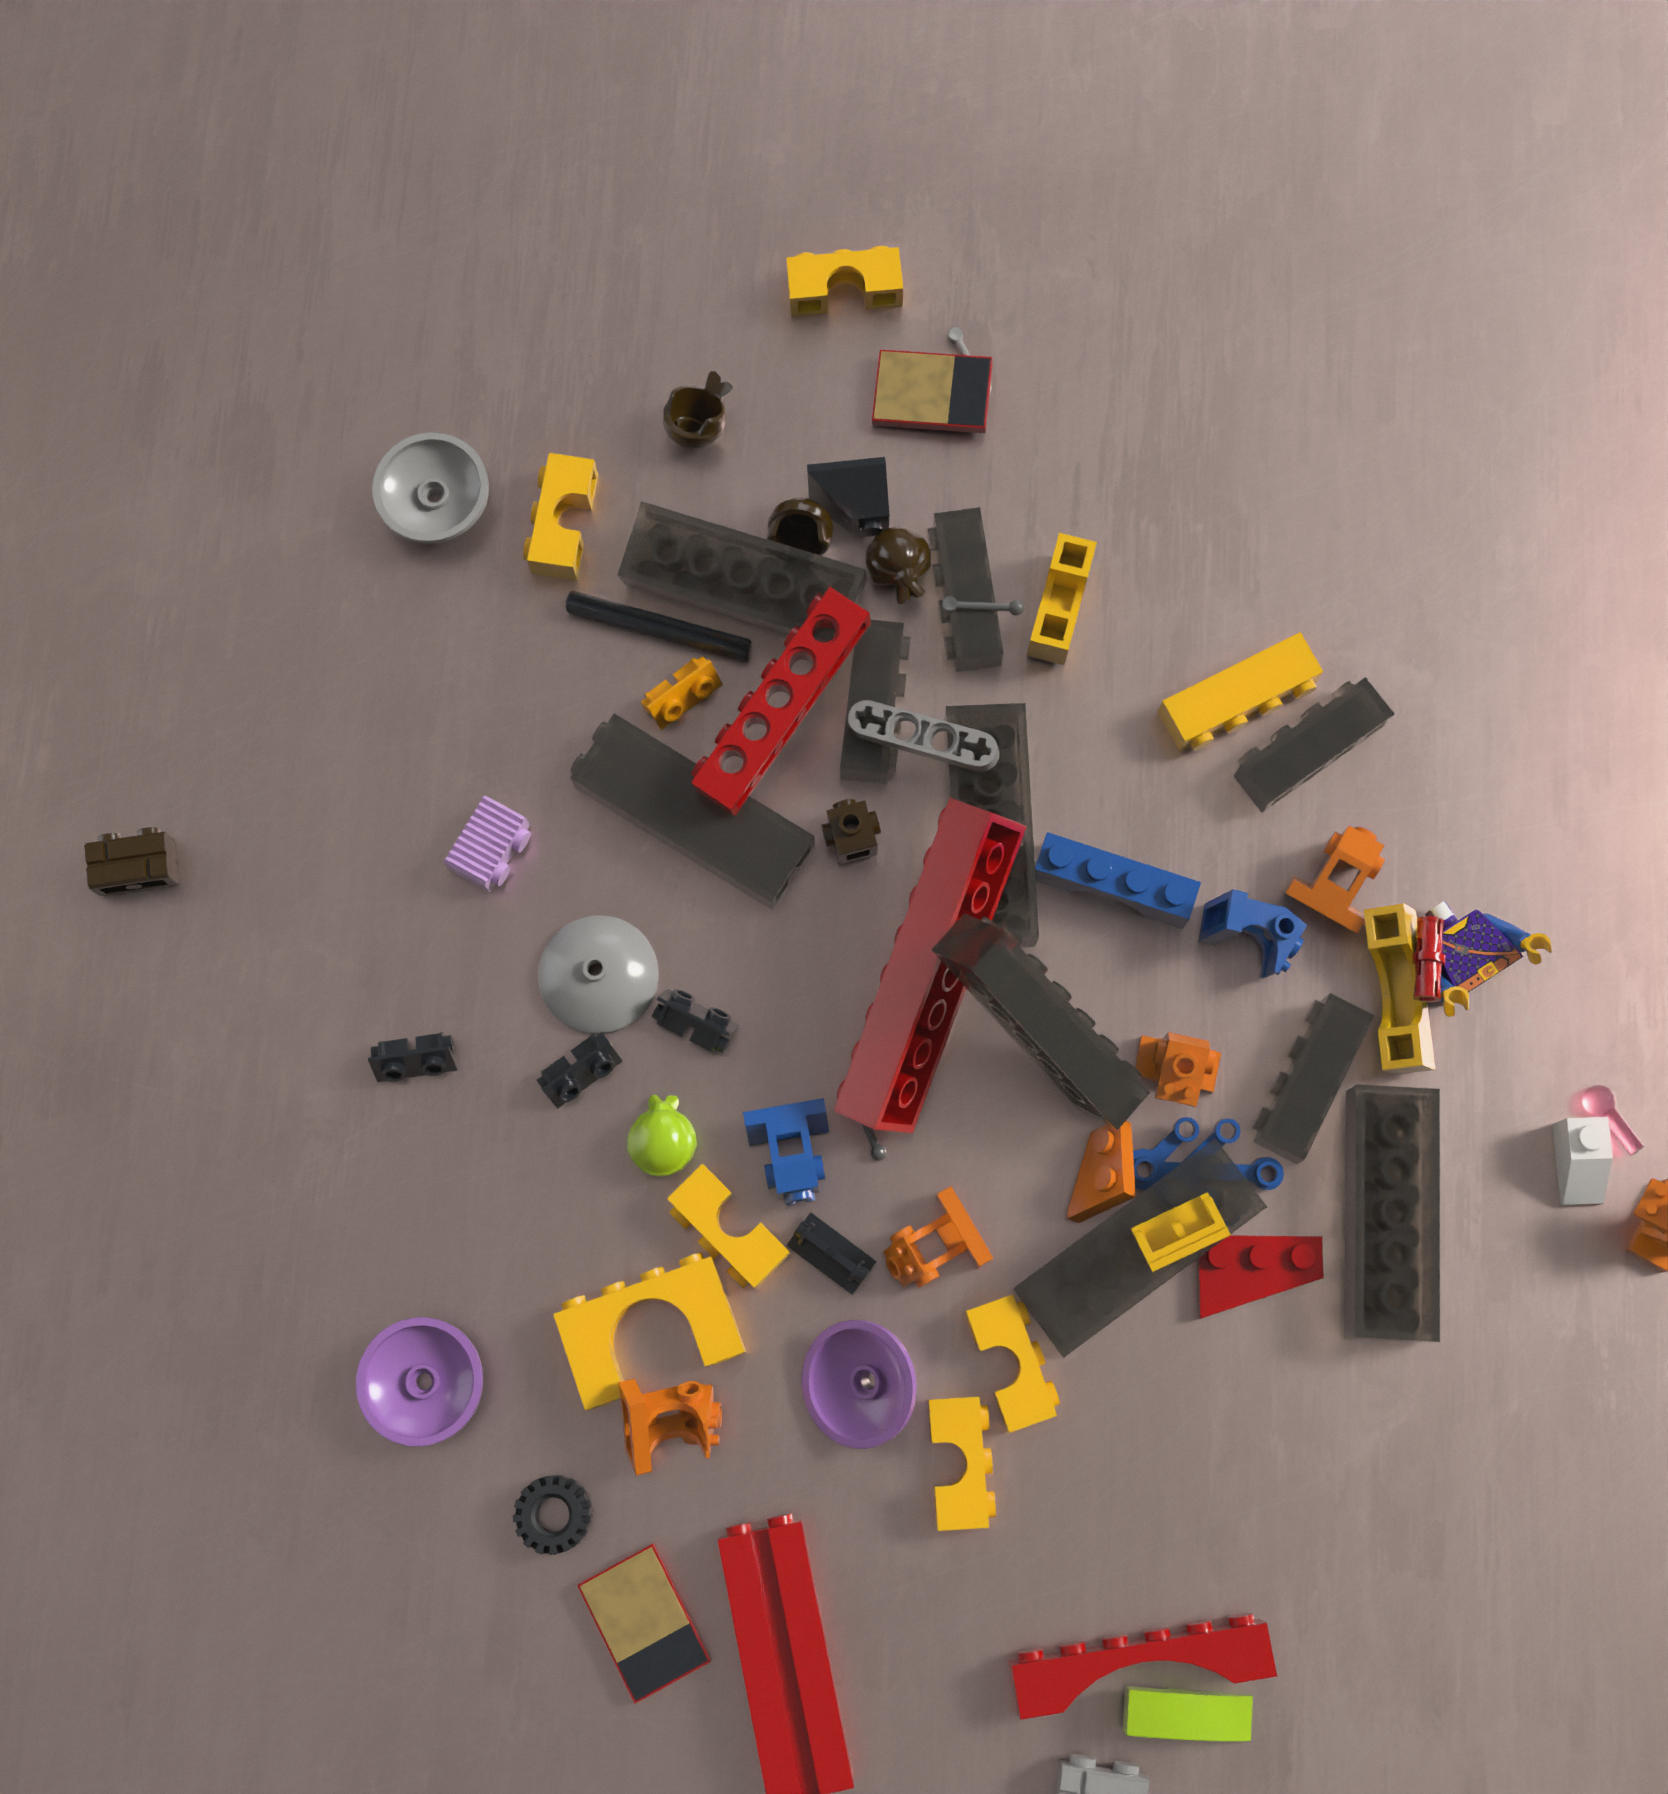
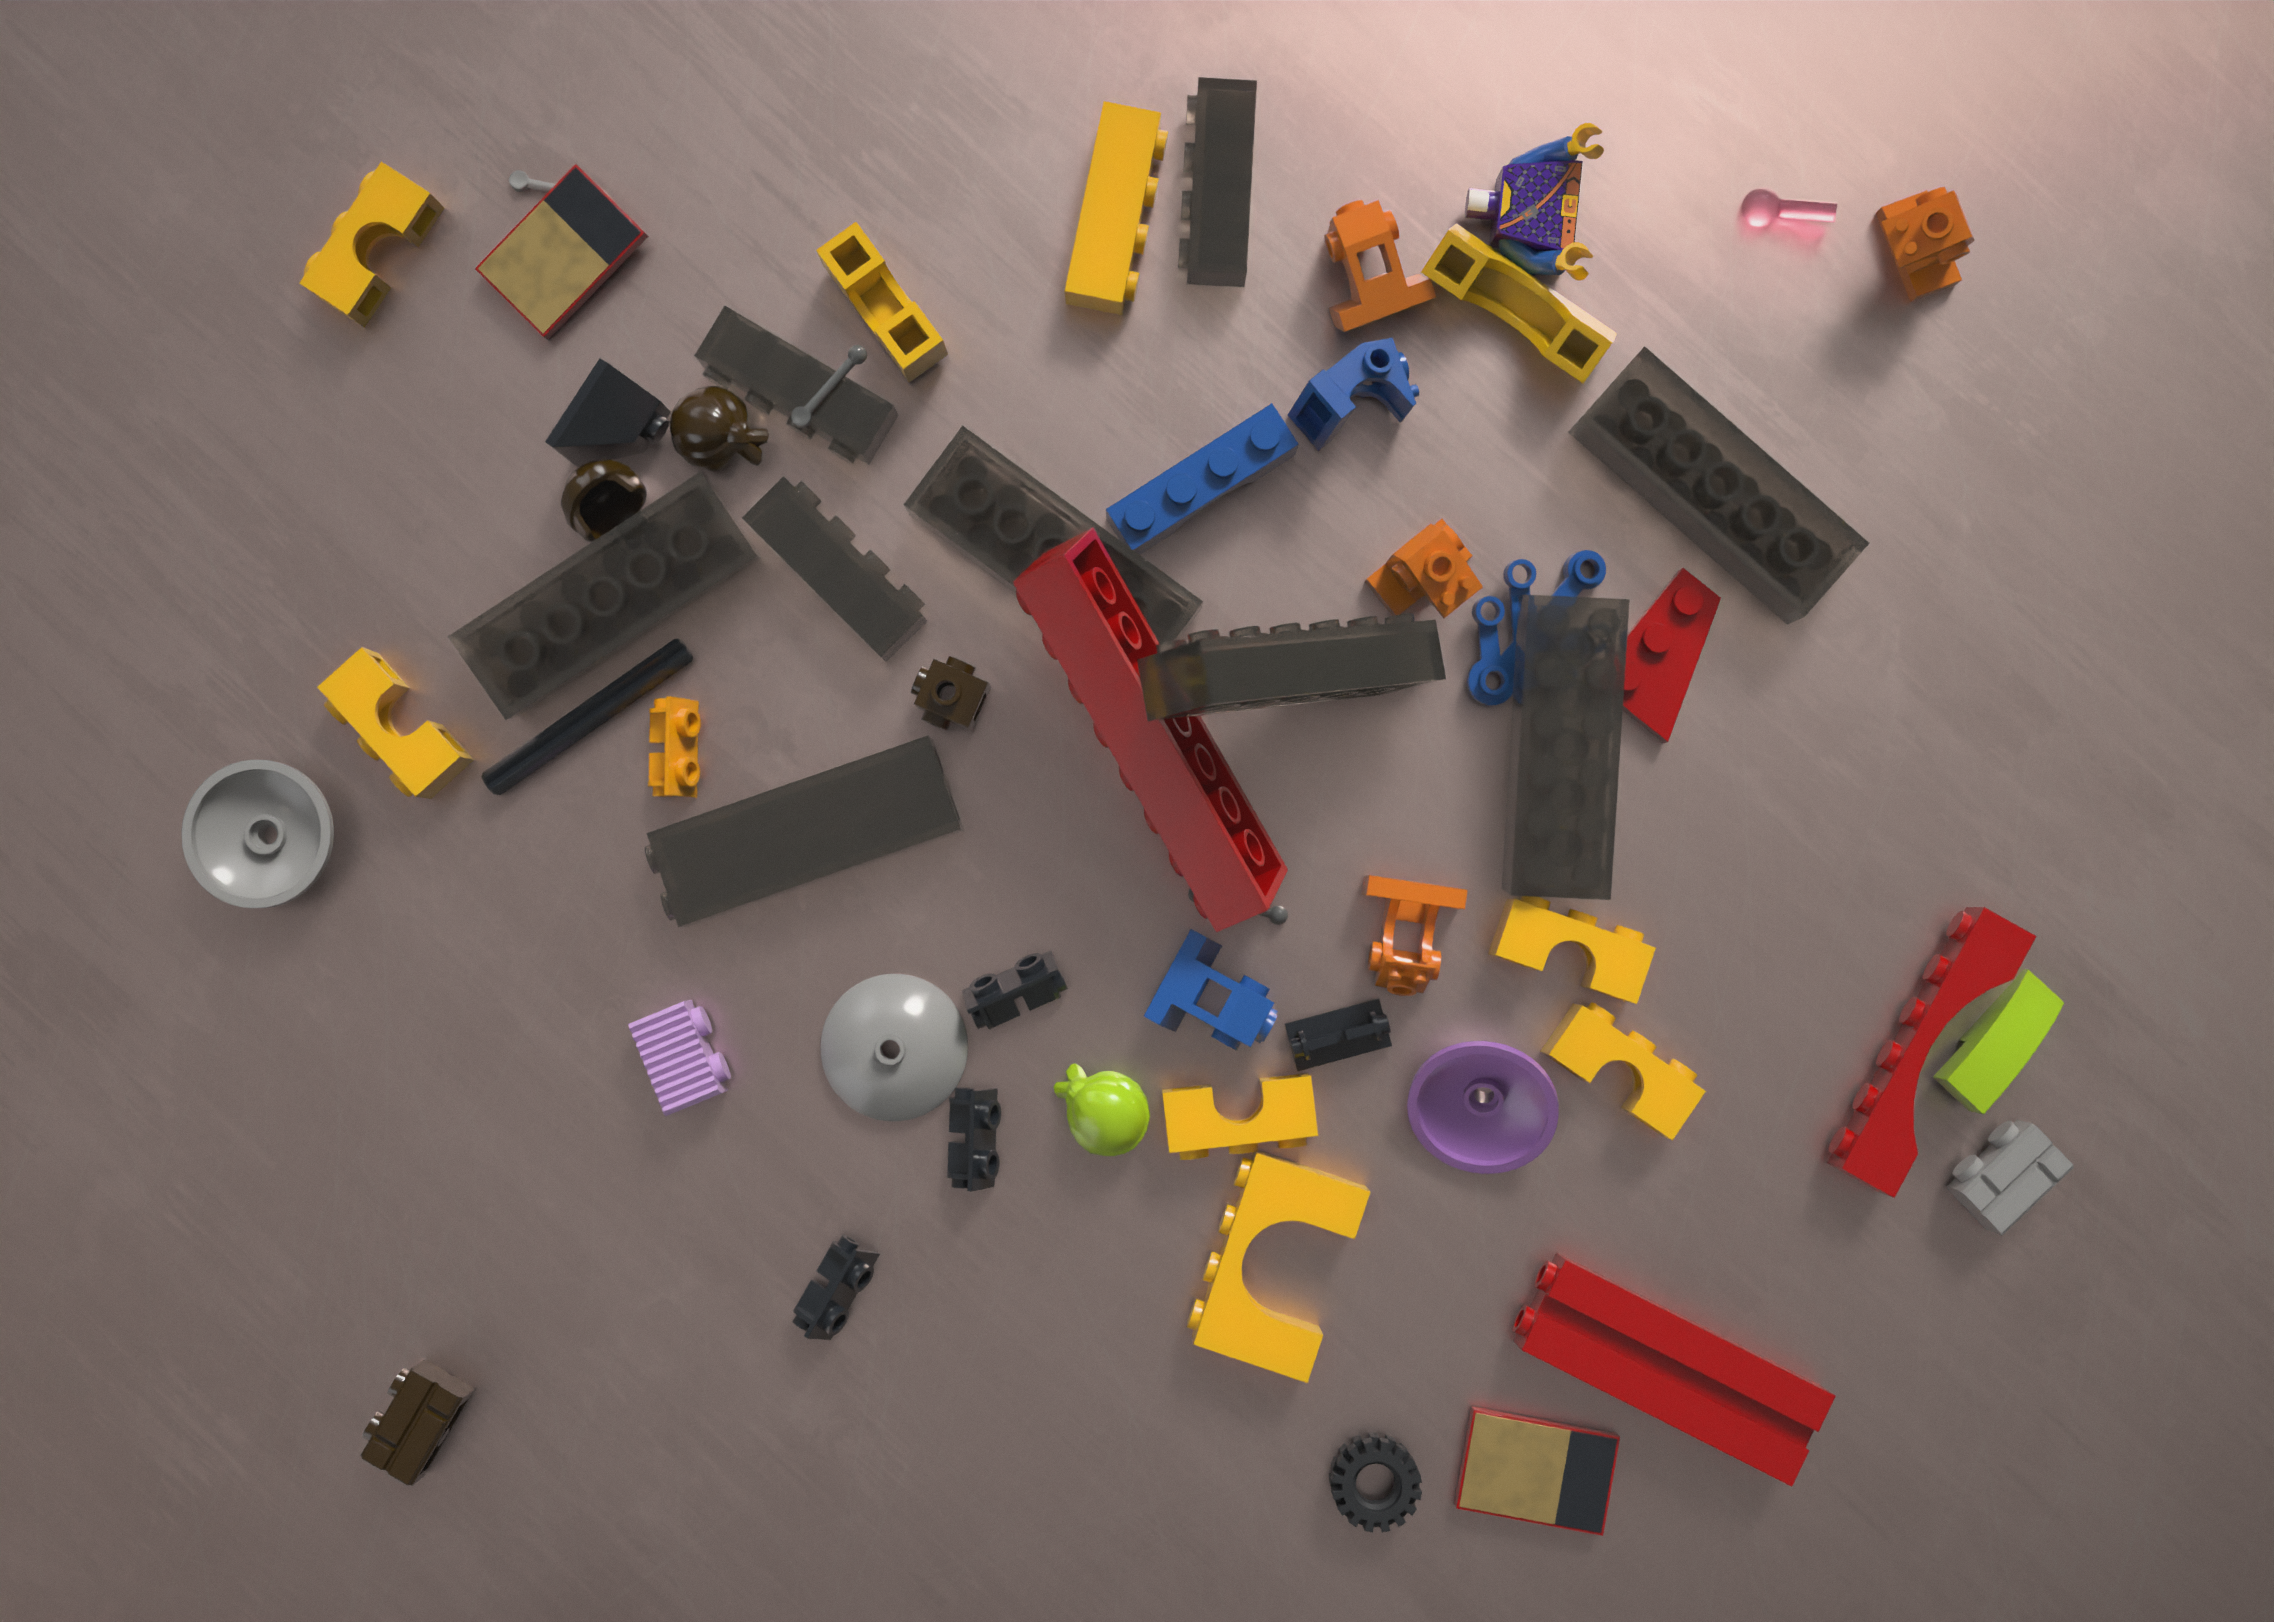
camera: 55 degrees left, 10 degrees up
medium lavender dish [356,1317,483,1446] -> none
orange tile [618,1378,722,1476] -> none
dark brown hat [663,371,733,449] -> none
red brick [691,587,871,817] -> none
light grey beam [848,700,1000,772] -> none
orange wing [1067,1118,1136,1223] -> none
yellow hinge [1131,1192,1231,1272] -> none
clear smoke brick [1252,993,1375,1164] -> none
red pin [1412,916,1446,1002] -> none
white slope [1552,1117,1613,1206] -> none

